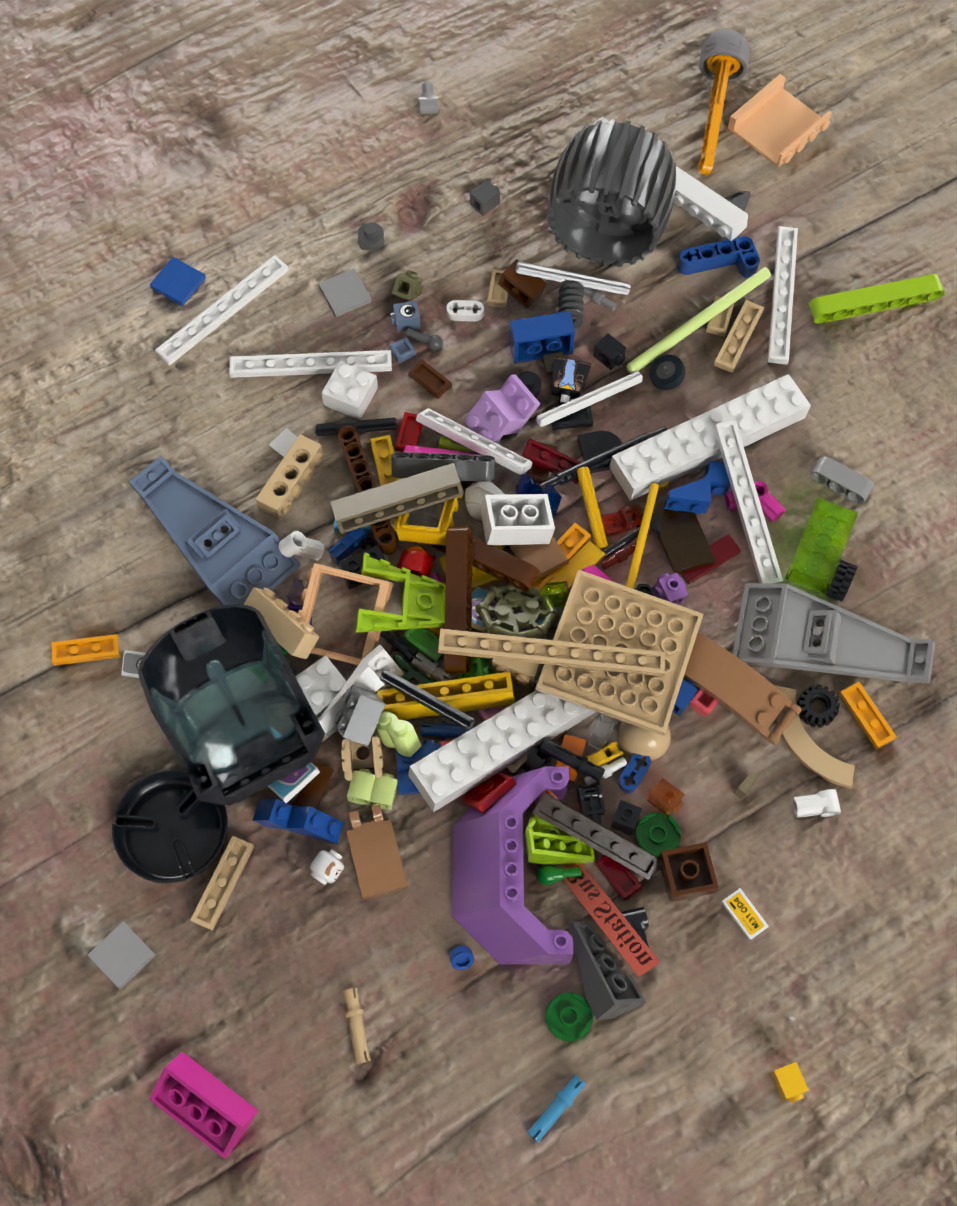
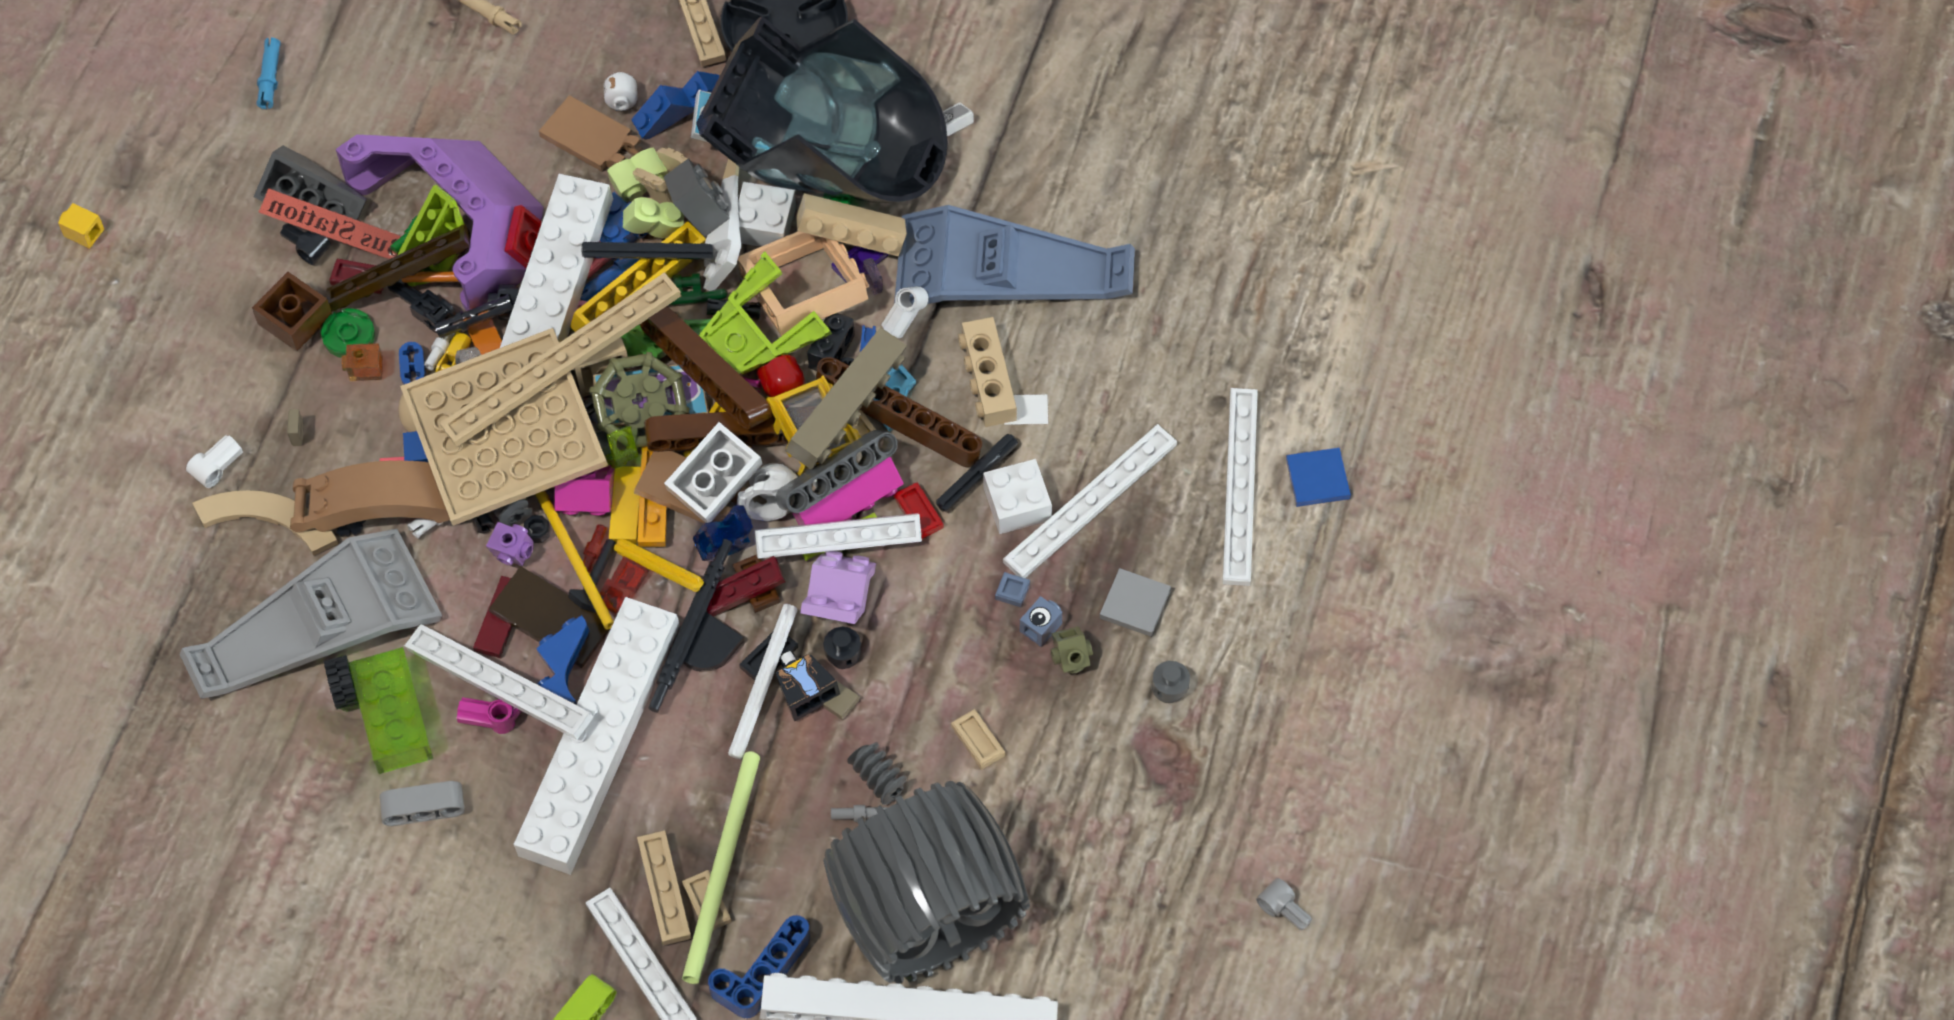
camera: 140 degrees right, 5 degrees down
light orange plate [51,634,120,666] -> none
reddish brown tile [295,762,334,810] -> none
yellow tile [370,435,400,486] -> none
dark grey bar [406,328,443,350] -> none
reddish brown tile [408,359,452,399] -> none
light grey pin [411,652,455,682] -> none
white beam [446,300,484,322] -> none
blue tile [449,946,474,970] -> none
dark grey brick [470,180,500,216] -> none
reddish brown brick [498,259,547,308] -> none
blue brick [509,311,575,364] -> none
axle [515,261,630,295] -> none
green tile [545,992,593,1042] -> none
black brick [593,333,626,370] -> none
black brick [610,800,642,836] -> none
black wheel [649,354,686,391] -> none
tile [721,888,769,941] -> none
black tyre [797,684,840,728] -> none
light orange plate [839,682,897,750] -> none

